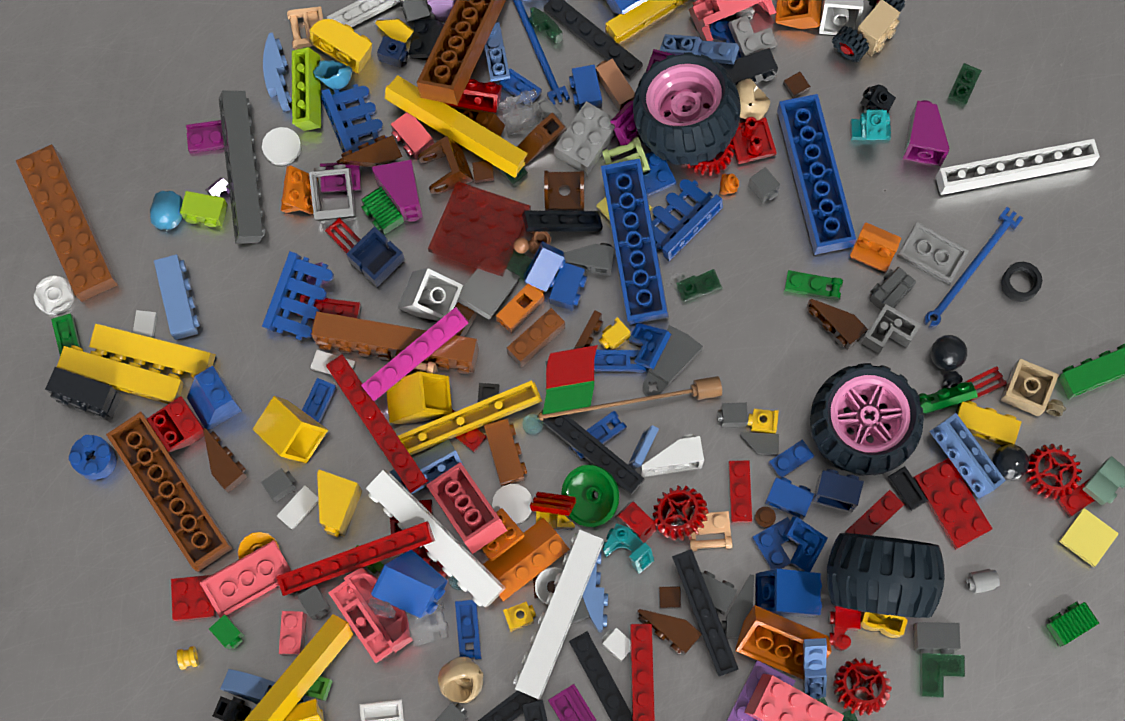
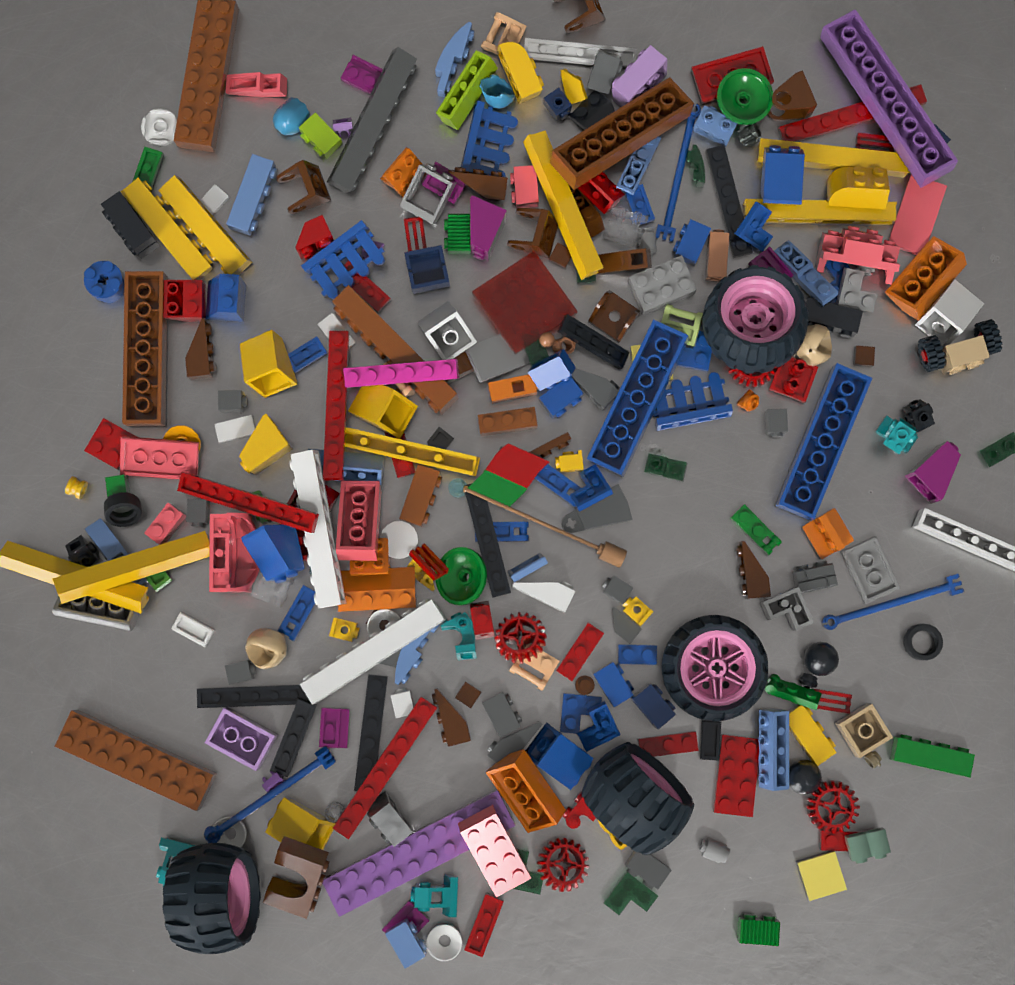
camera: 30 degrees right, 10 degrees up
white tile [262,127,302,166] -> none
clear light blue tile [368,598,396,619] -> none
magenta plate [610,101,638,146] -> none
black plate [672,549,739,677] -> none
medium blue slope [803,638,827,699] -> none
none -> black tyre [104,492,142,527]
none -> coral slope [226,72,287,97]
none -> reddish brown hose [276,160,331,214]
none -> red slope [295,215,334,260]
none -> blue plate [735,201,773,252]

